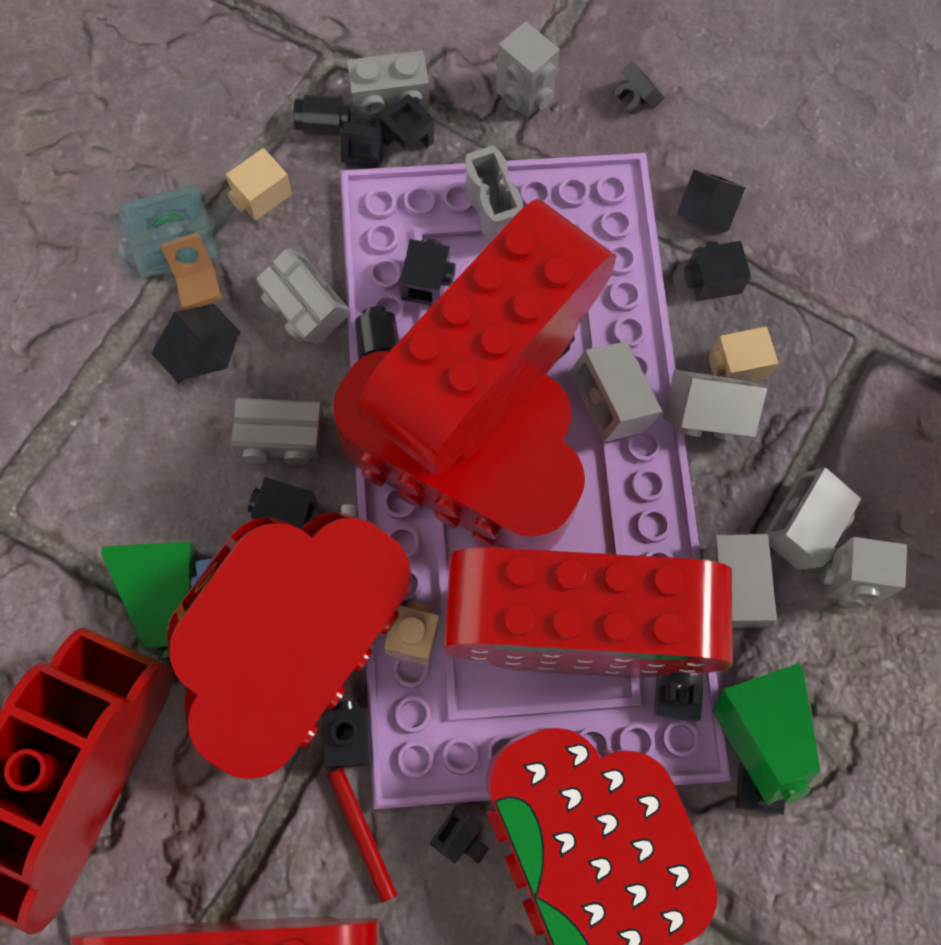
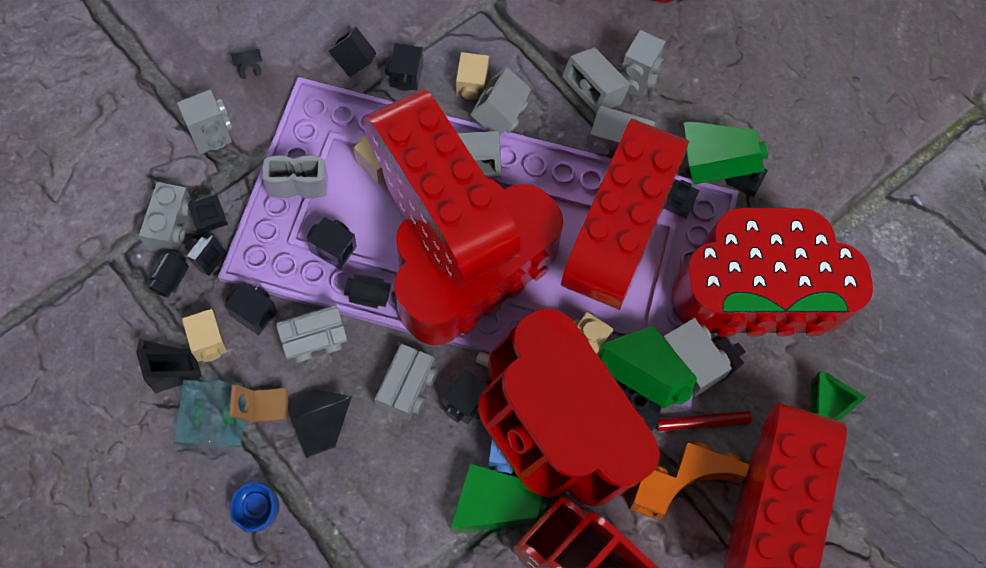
camera: 70 degrees left, 5 degrees down
none -> black slope [136,339,202,394]
none -> black brick [224,282,278,336]
none -> blue hair [229,481,280,533]
none -> green slope [598,325,697,408]
none -> orange arch [630,442,750,521]
none -> light grey brick [663,318,732,397]

